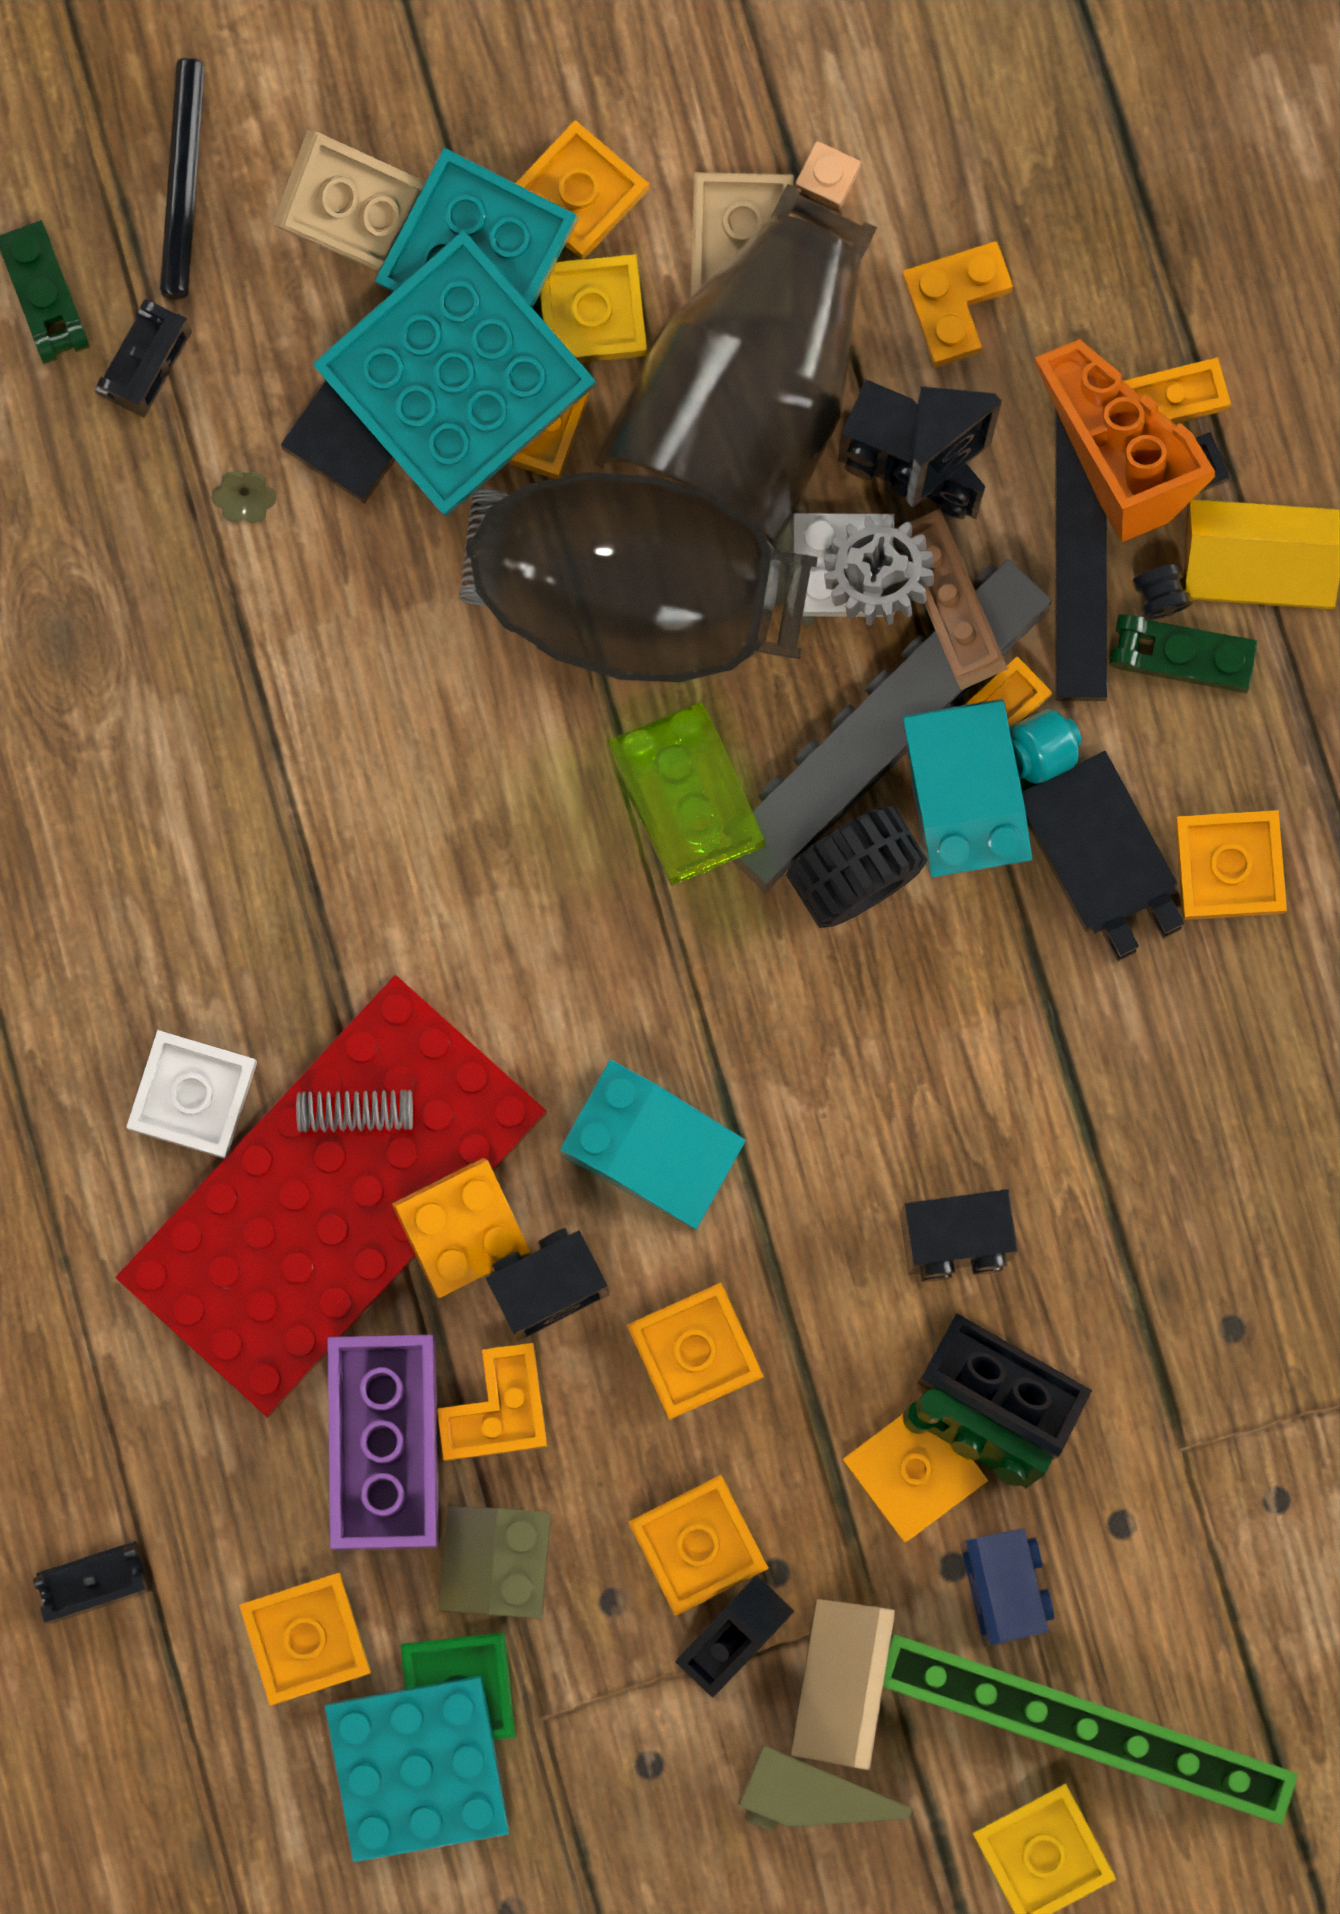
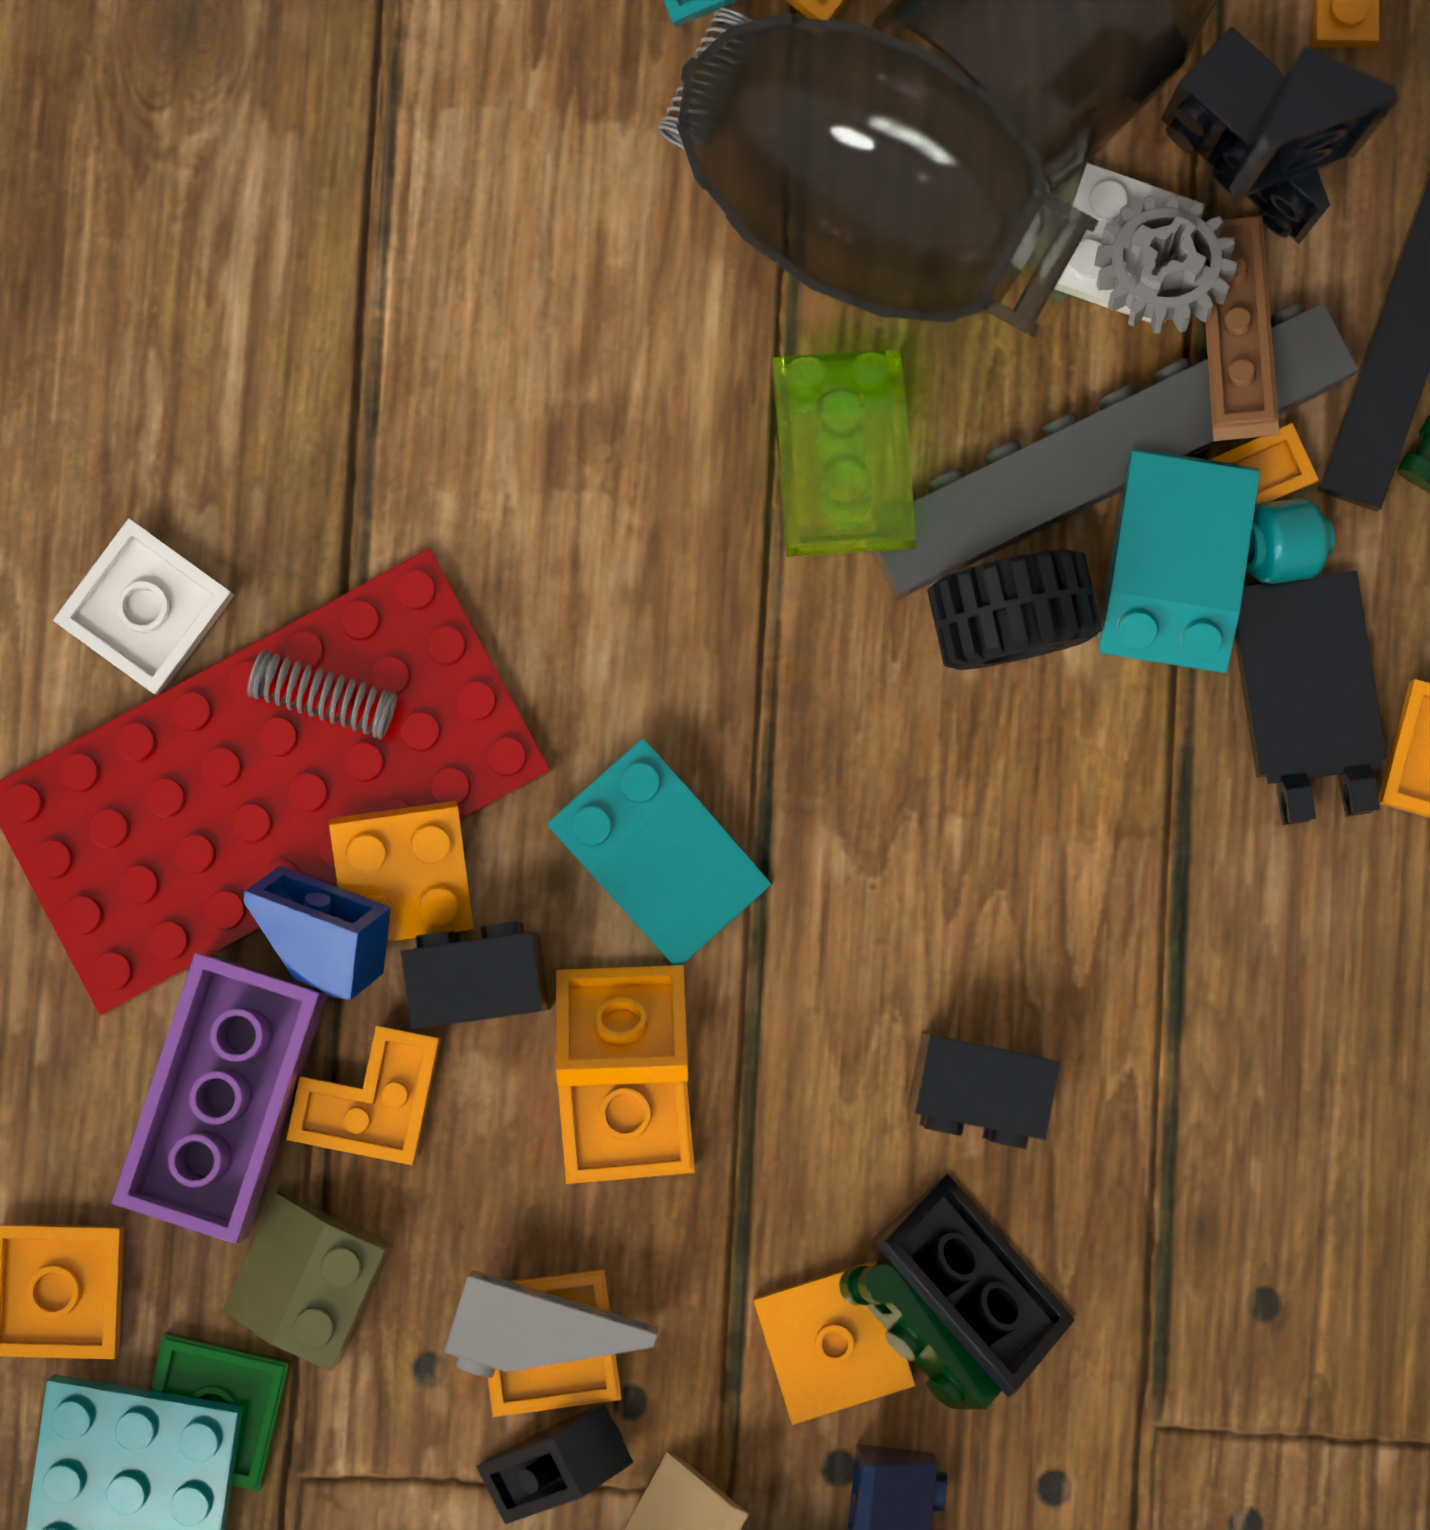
camera: 20 degrees right, 5 degrees up
none -> blue slope [244,866,391,1001]
none -> light grey slope [444,1270,659,1377]
none -> light orange plate [556,965,688,1087]

